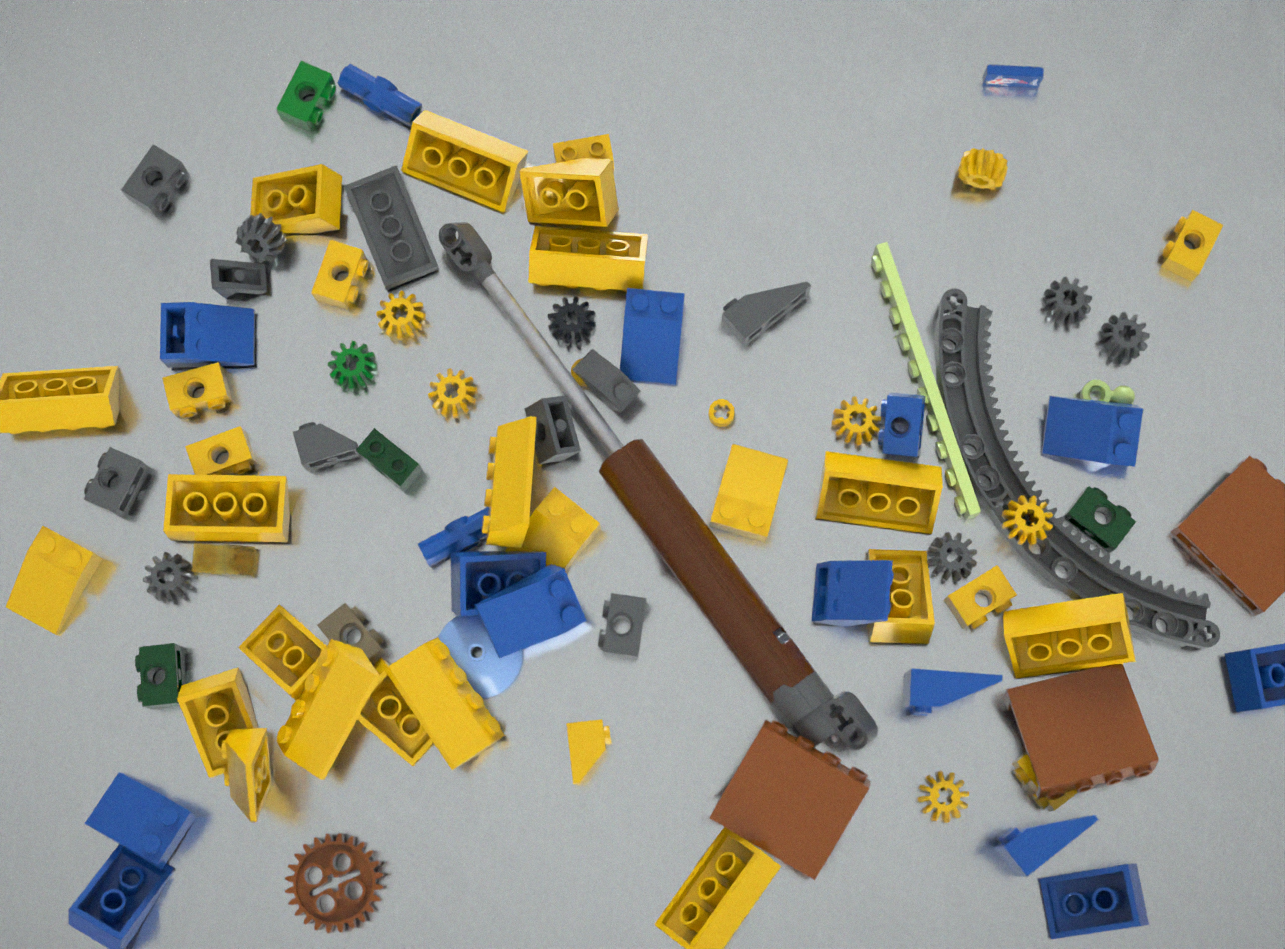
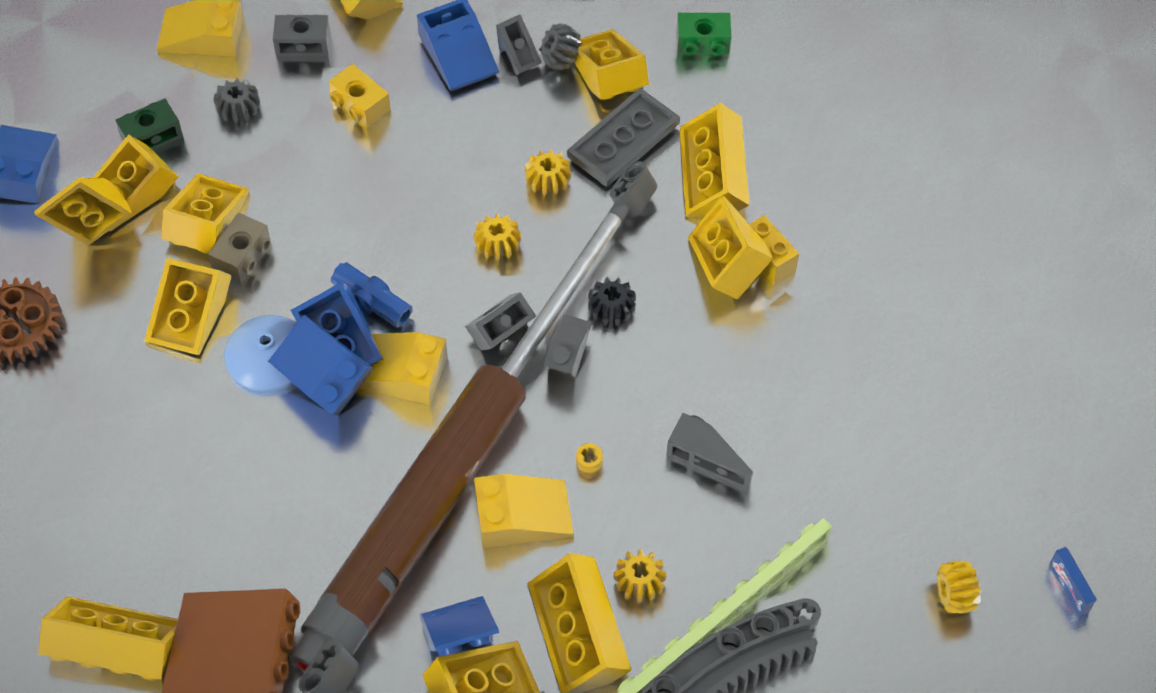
camera: 65 degrees right, 20 degrees down
yellow brick [162,362,232,418] -> none
yellow slope [163,474,290,542] -> none
clear yellow slope [191,543,255,577] -> none
yellow slope [276,639,380,780] -> none
dark grey slope [293,422,359,470] -> none
yellow brick [311,240,368,310] -> none
green gear [328,340,378,391] -> none
blue piece [337,64,423,126] -> none
dark green brick [355,428,423,493] -> none
yellow slope [384,637,505,770] -> none
yellow slope [481,416,537,548] -> none
yellow slope [528,226,648,292] -> none
yellow slope [566,719,611,785] -> none
dark grey brick [598,593,646,660] -> none
blue slope [620,288,685,386] -> none
blue brick [878,393,926,457] -> none

